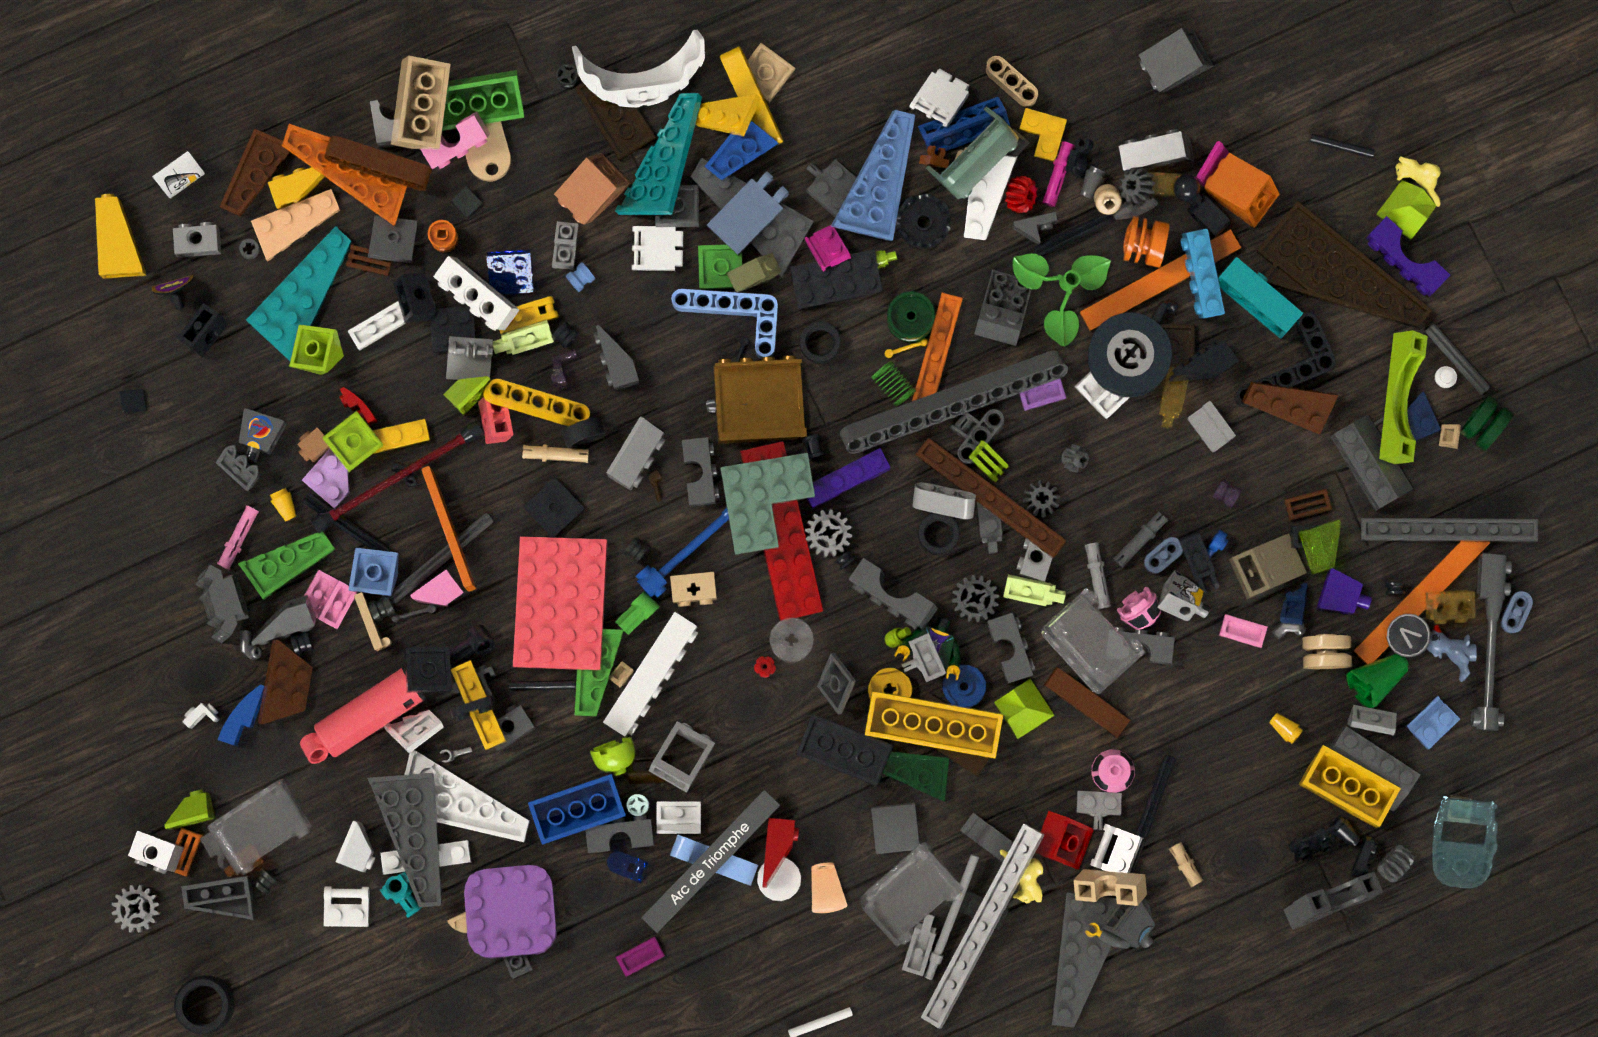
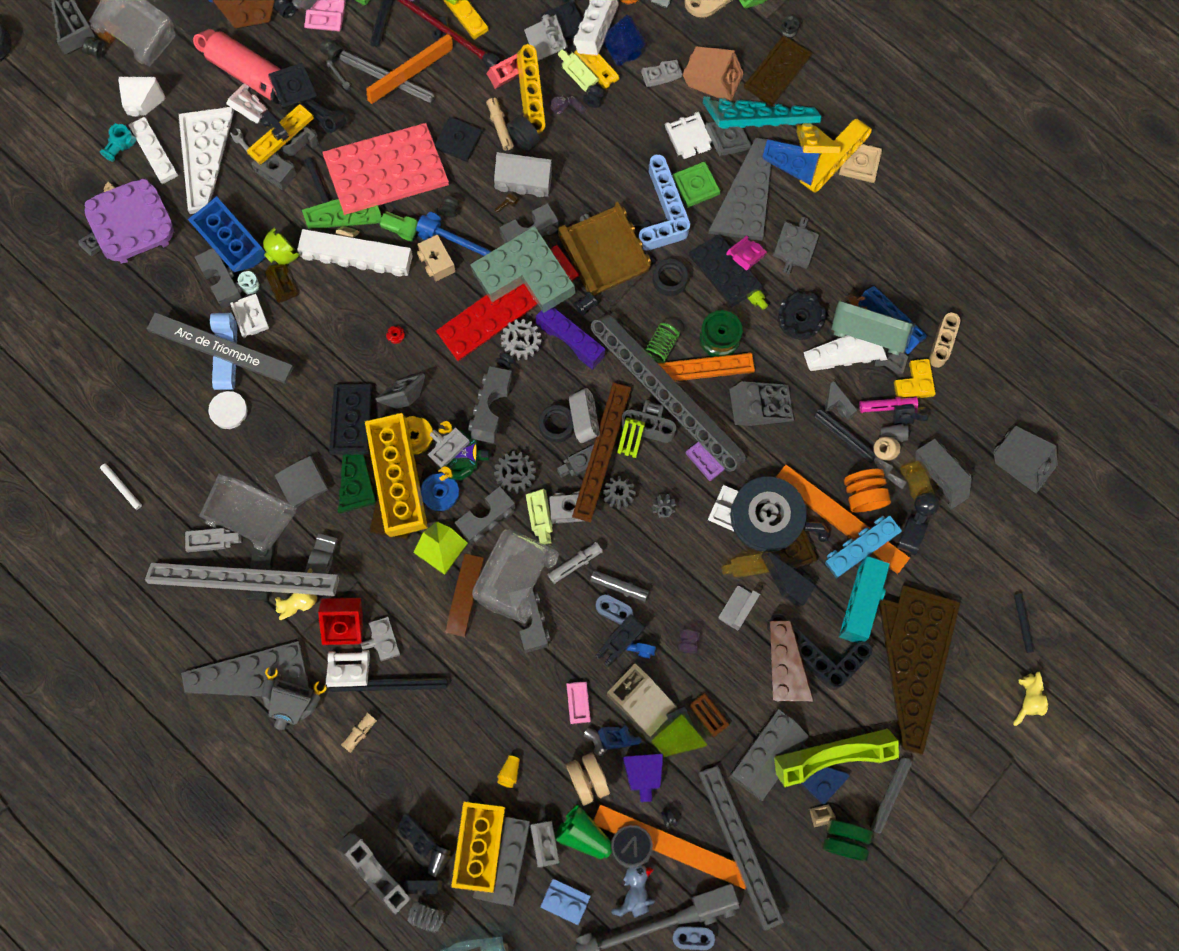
camera: 65 degrees right, 10 degrees down
white plate [324,886,370,927] -> none
medium blue slope [348,548,399,596] -> none
tan hinge [354,592,392,652] -> none
dark grey wing [367,773,442,907] -> none
bright pink slope [410,570,463,607] -> none
lime slope [443,376,492,416] -> none
medium blue wheel [565,262,595,292] -> none
white windscreen [572,29,705,107] -> none
dark grey slope [593,325,640,391] -> none
clear blue plate [607,852,649,883] -> none
magenta tile [616,936,665,977] -> none
light grey window [649,721,715,793] -> none
sand blue tile [707,172,789,255] -> none
olive slope [727,253,782,293] -> none
red slope [762,818,799,888] -> none
clear brick [770,618,814,663] -> none
light nougat piece [811,862,847,913] -> none
medium blue wing [831,110,915,241] -> none
yellow hinge [885,338,928,358] -> none
lime cylinder [885,627,911,648] -> none
white plate [910,69,969,128] -> none
light grey bar [924,854,979,980] -> none
red gear [1005,176,1038,213] -> none
bright green plant [1013,254,1111,347] -> none
tan arch [1074,869,1147,906] -> none
bright pink cone [1092,749,1135,793] -> none
bright pink cone [1117,587,1161,630] -> none
dark grey gear [1118,167,1156,204] -> none
light grey torso [1157,570,1211,621] -> none
dark pink slope [1196,141,1229,187] -> none
orange slope [1204,153,1280,228] -> none
dark purple arch [1366,216,1450,297] -> none
lime slope [1376,180,1436,240] -> none
clear yellow brick [1425,590,1476,624] -> none
white plate [1435,366,1457,388] -> none

